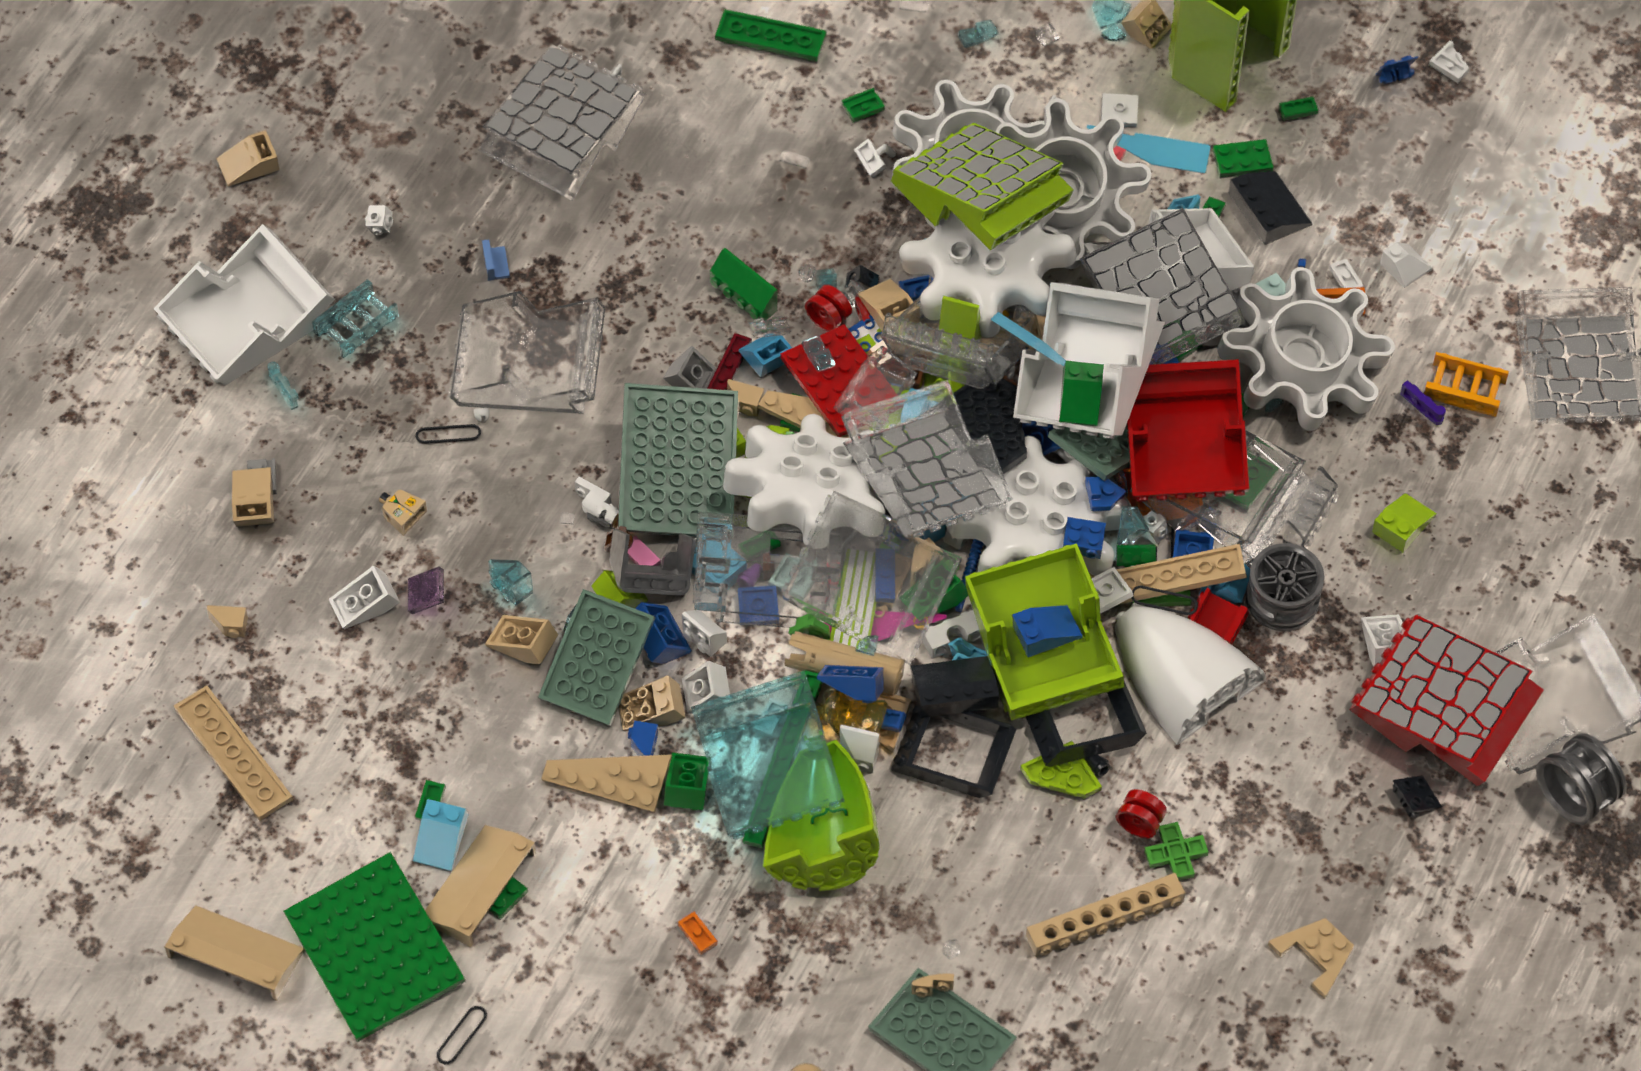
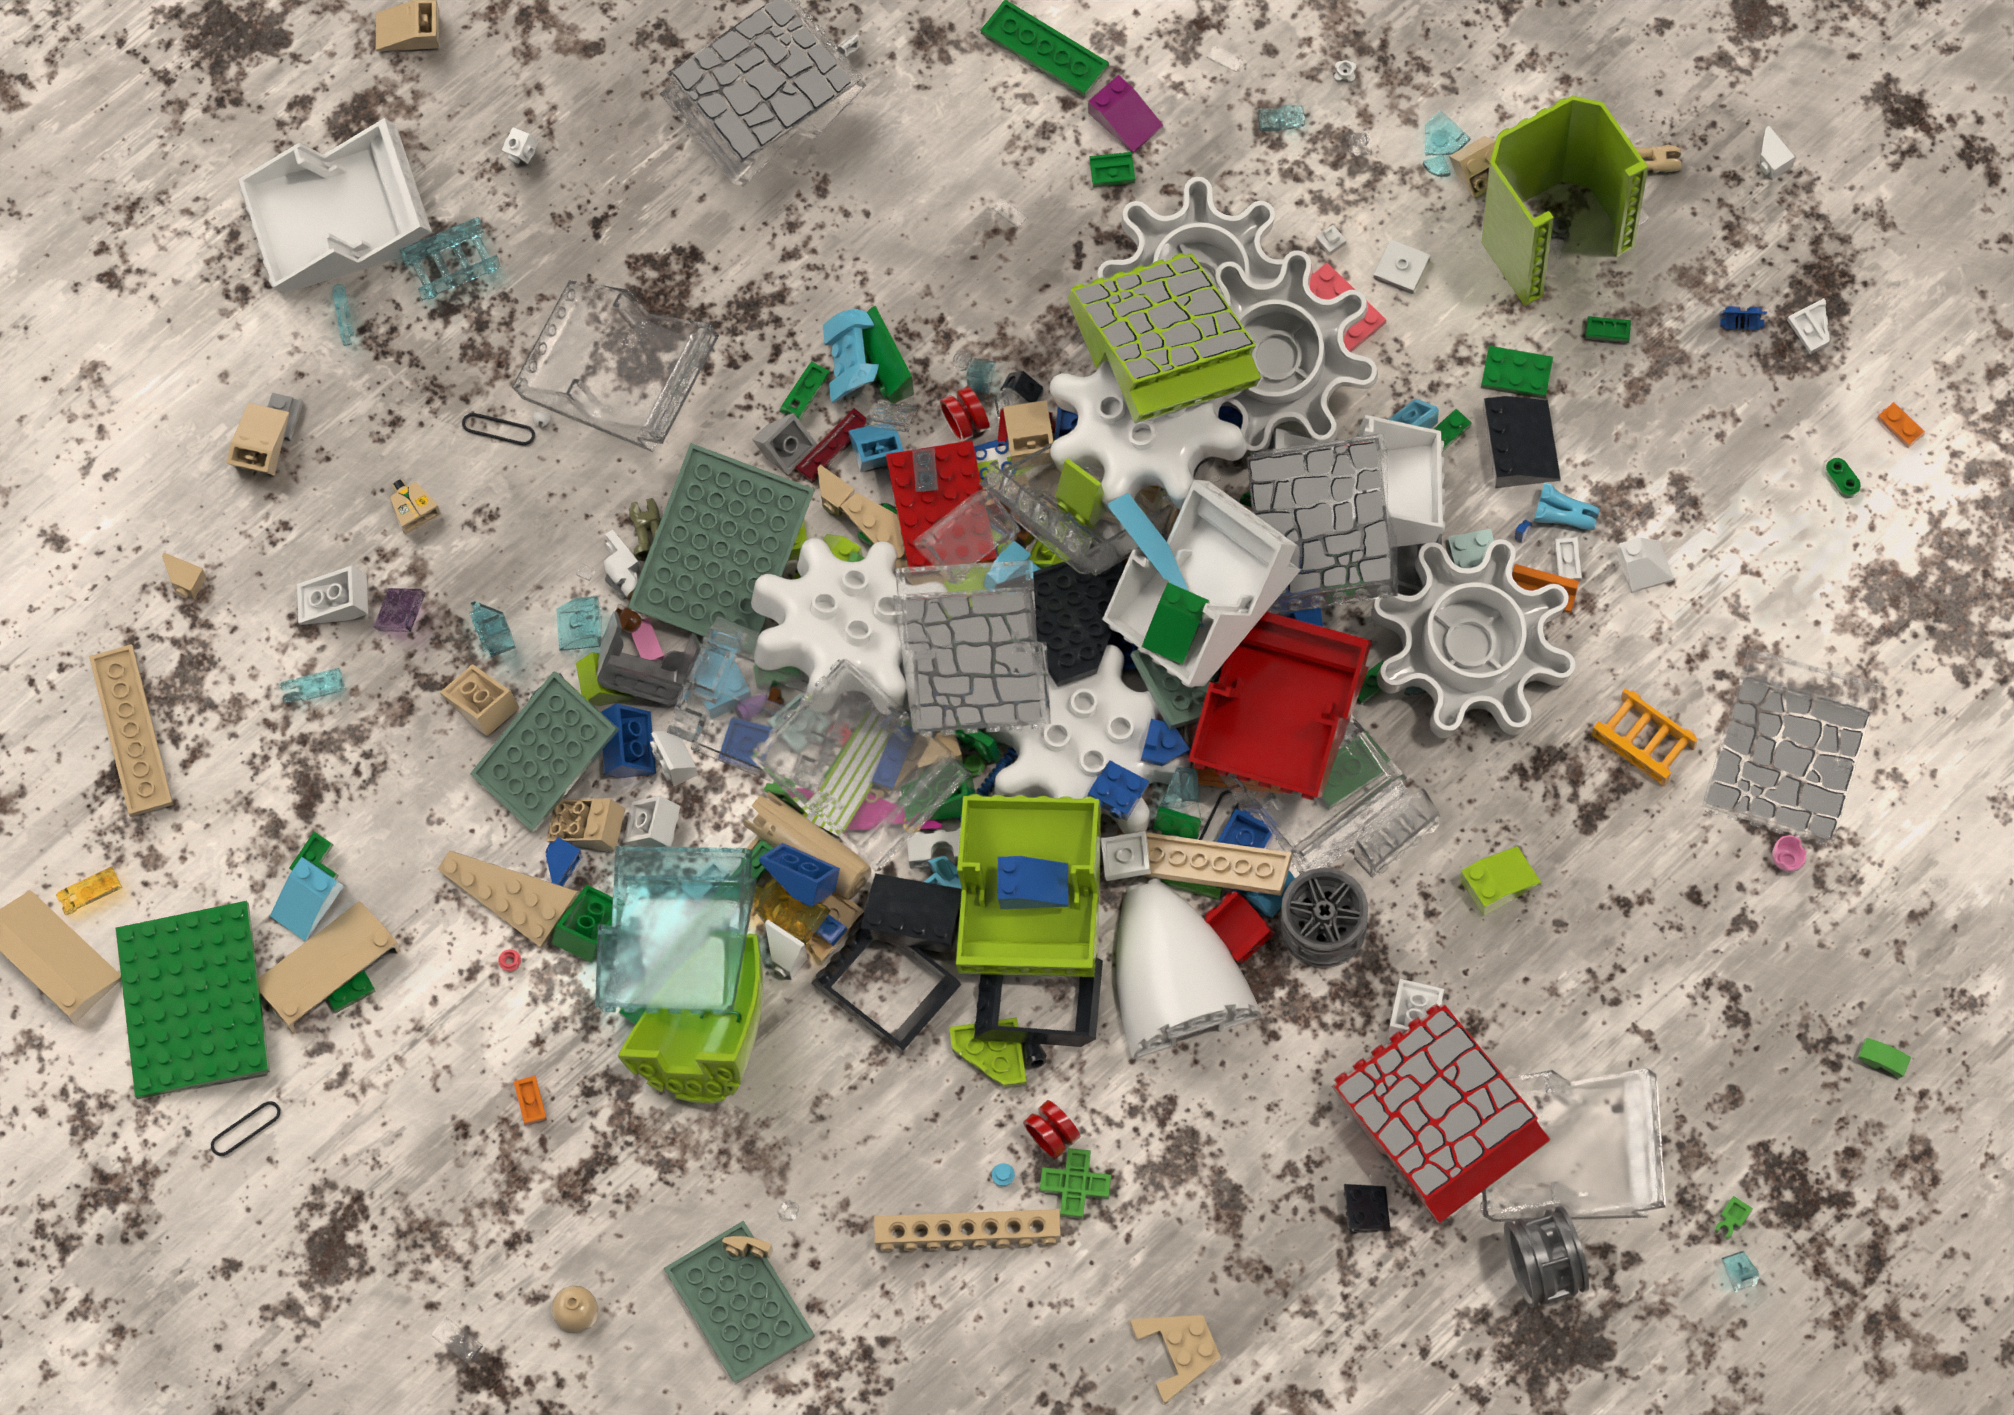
camera: 25 degrees right, 10 degrees up
medium blue panel [482,240,510,281] -> none
white plate [854,139,896,178] -> none
clear light blue tile [855,635,879,656] -> none
medium azure sticker [1086,125,1210,173] -> none
black piece [1131,586,1198,615] -> none
white brick [1140,510,1168,544] -> none
dark purple plate [1400,380,1446,425] -> none
none -> clear yellow plate [56,866,123,915]
none -> clear light blue hinge [280,668,345,703]
none -> coral plate [498,949,521,972]
none -> clear light blue slope [556,596,603,651]
none -> olive piece [629,498,661,561]
none -> green plate [780,361,830,421]
none -> medium azure piece [823,309,879,403]
none -> green plate [953,717,1002,763]
none -> medium azure plate [992,1163,1015,1186]
none -> magenta slope [1088,75,1163,153]
none -> medium azure piece [1534,482,1600,530]
none -> bright pink hair [1772,835,1807,873]
none -> green plate [1825,458,1861,498]
none -> orange plate [1877,402,1925,448]

